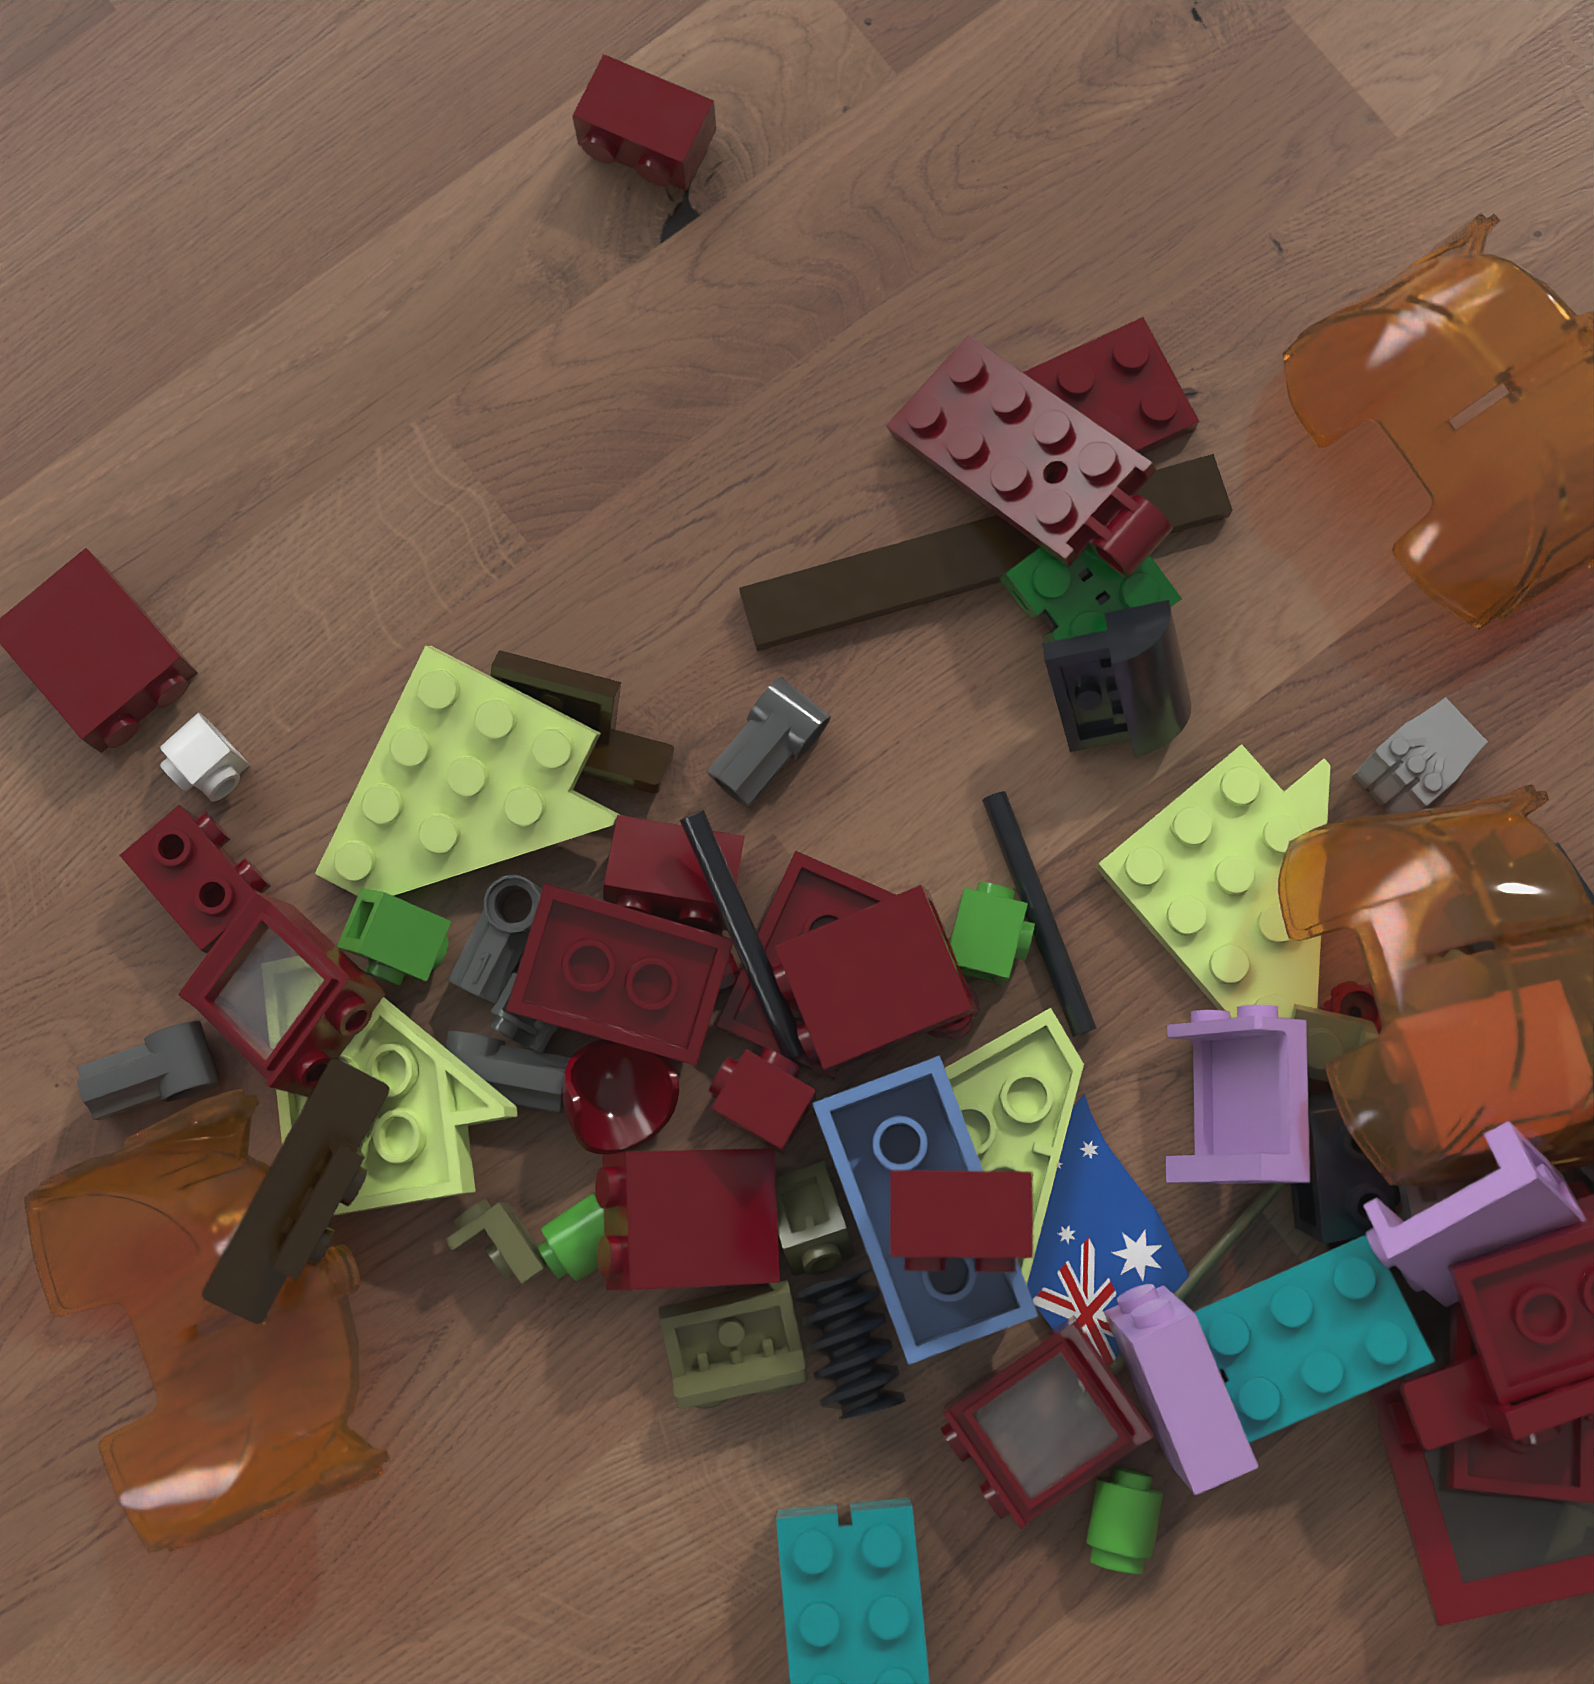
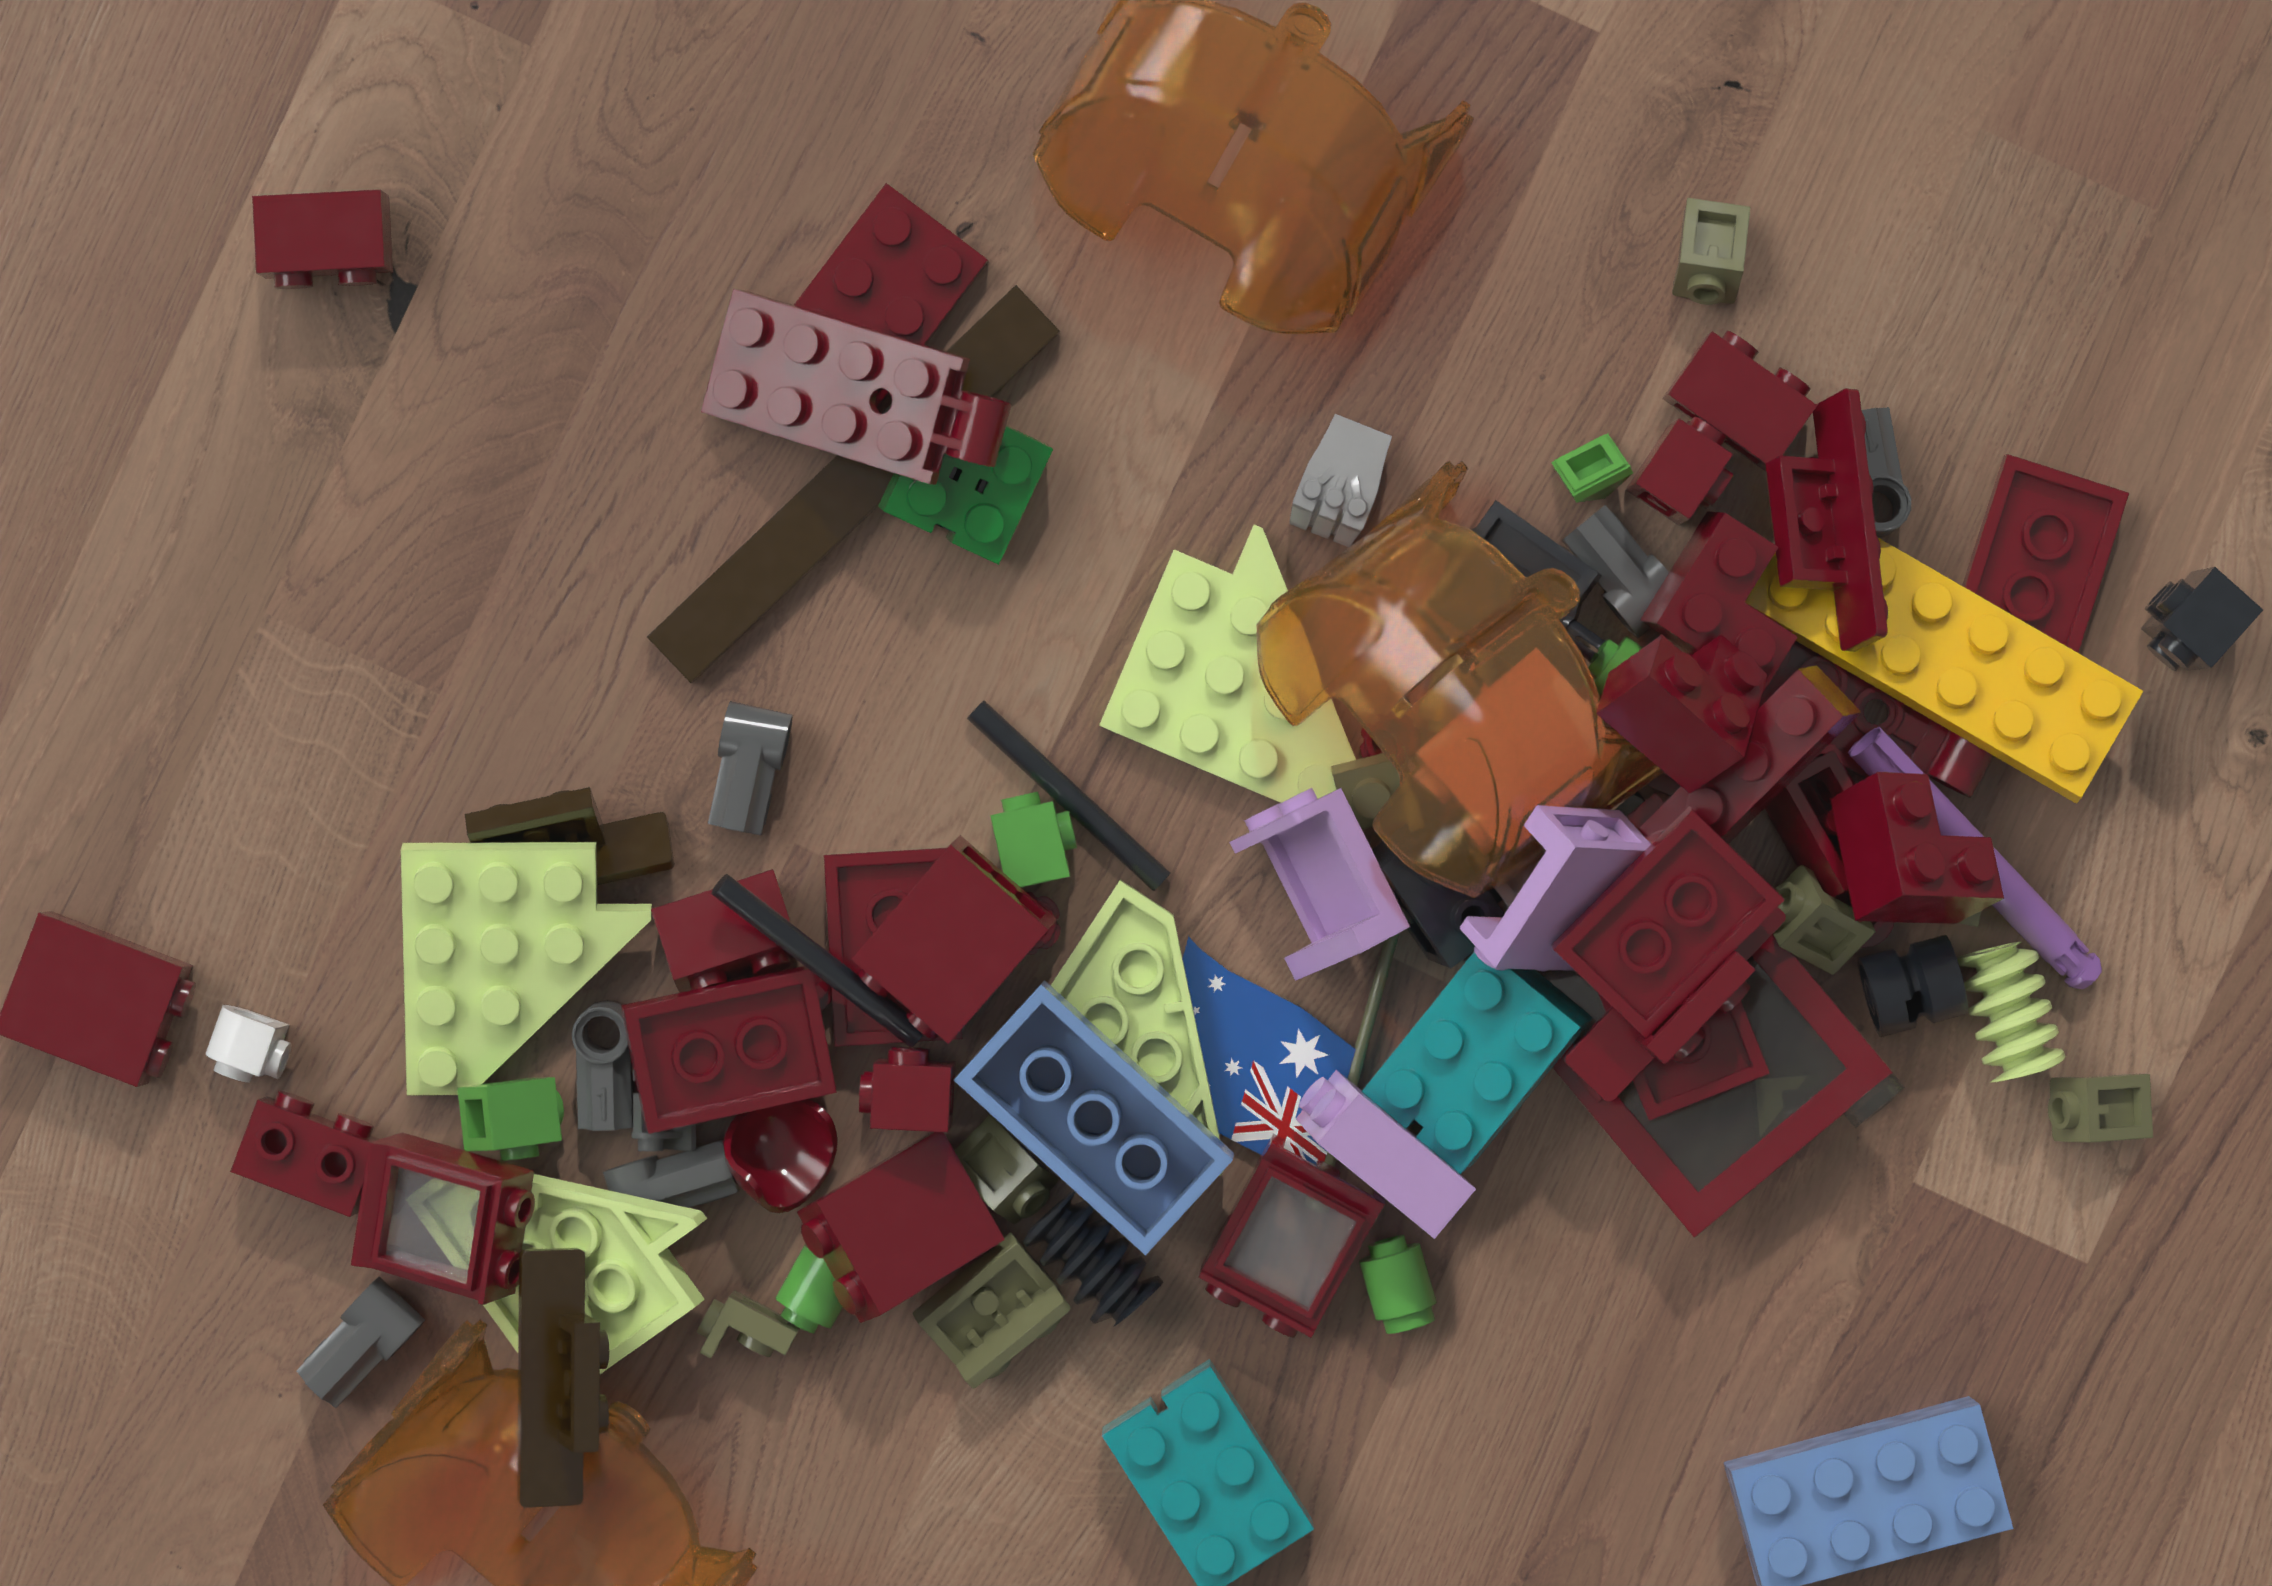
camera: 30 degrees left, 10 degrees up
dark red brick [890,1170,1033,1272] -> none
black brick [1043,600,1191,757] -> none

